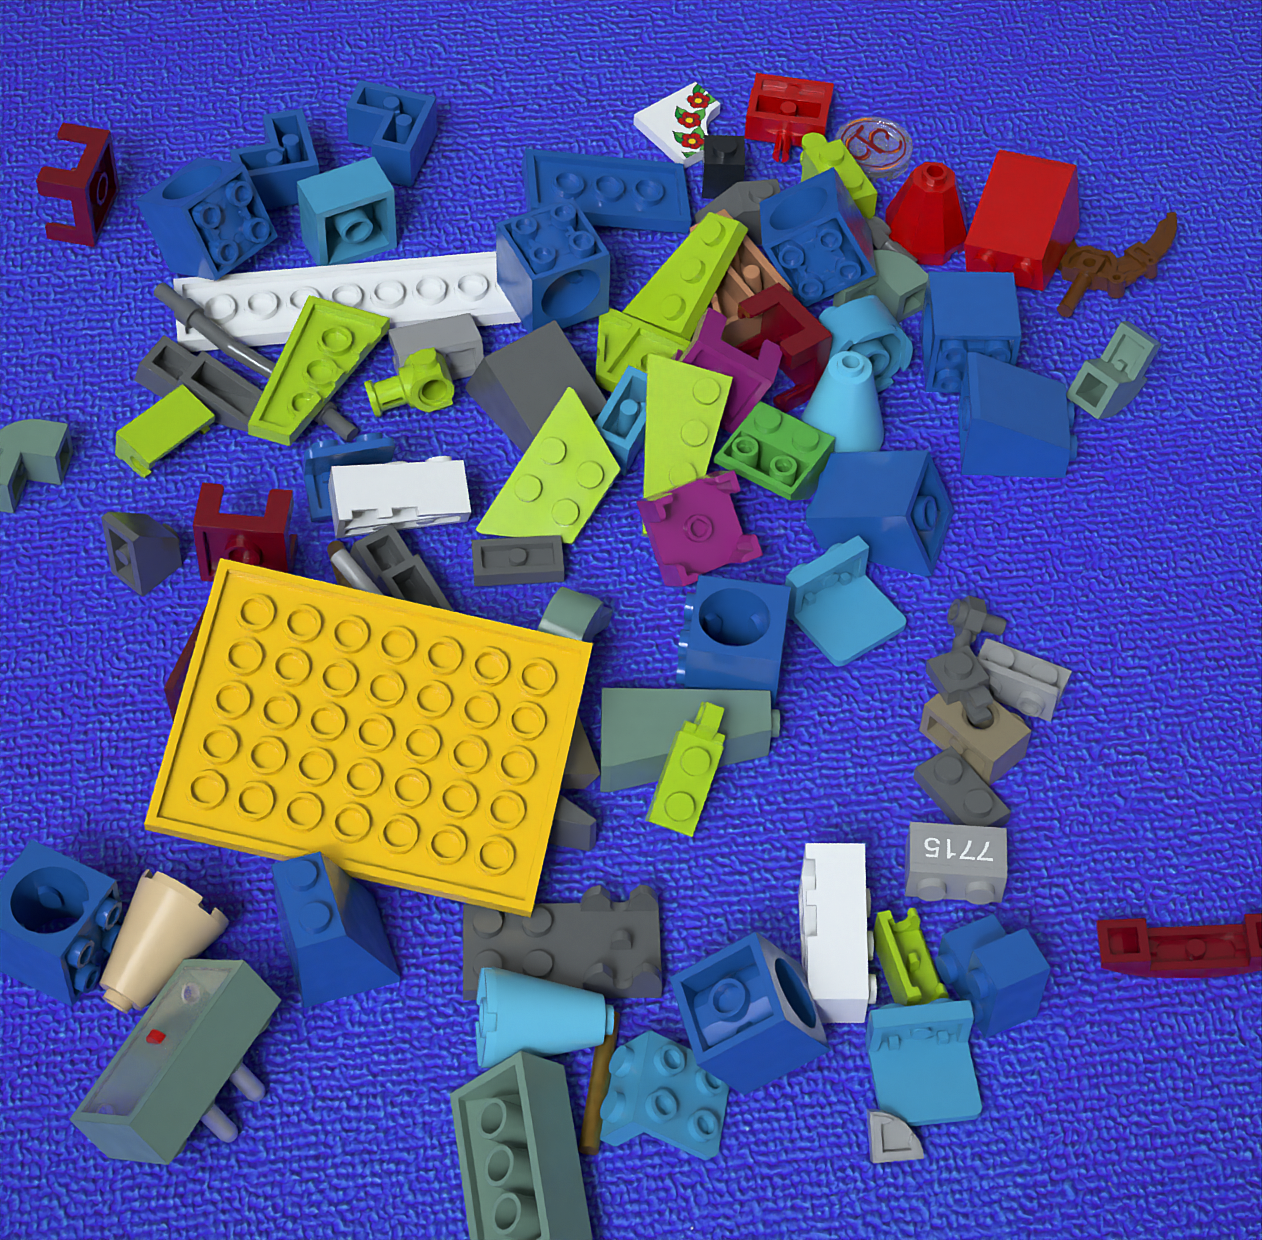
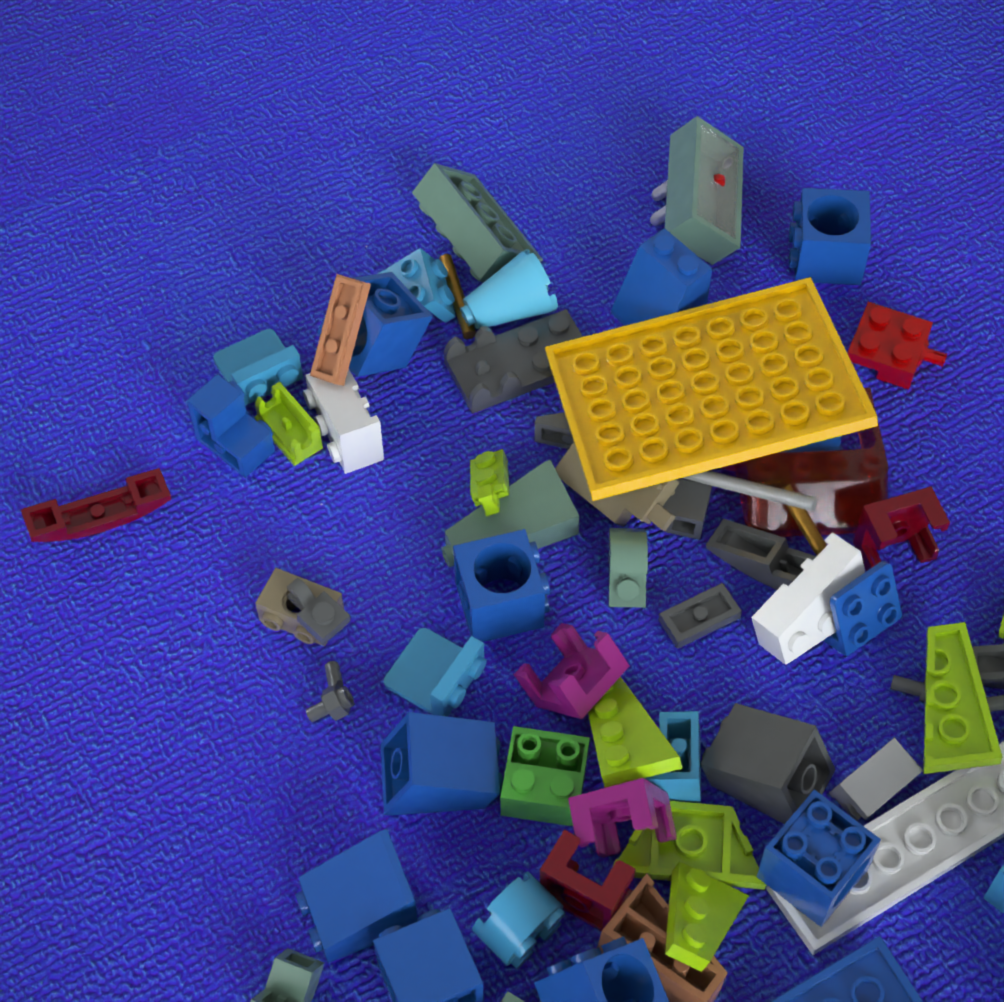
camera: 160 degrees right, 5 degrees up
tan cone [99,869,229,1014] -> none
slope [101,512,182,597] -> none
lime connector [364,347,454,418] -> none
lime wing [475,387,621,545] -> none
medium azure cone [800,351,884,453] -> none
light grey tile [866,1109,924,1163] -> none
light grey brick [905,822,1007,905] -> none
dark grey plate [913,746,1011,828] -> none
light grey bracket [976,638,1072,722] -> none
none -> nougat tile [310,274,371,386]
none -> red plate [847,301,948,390]

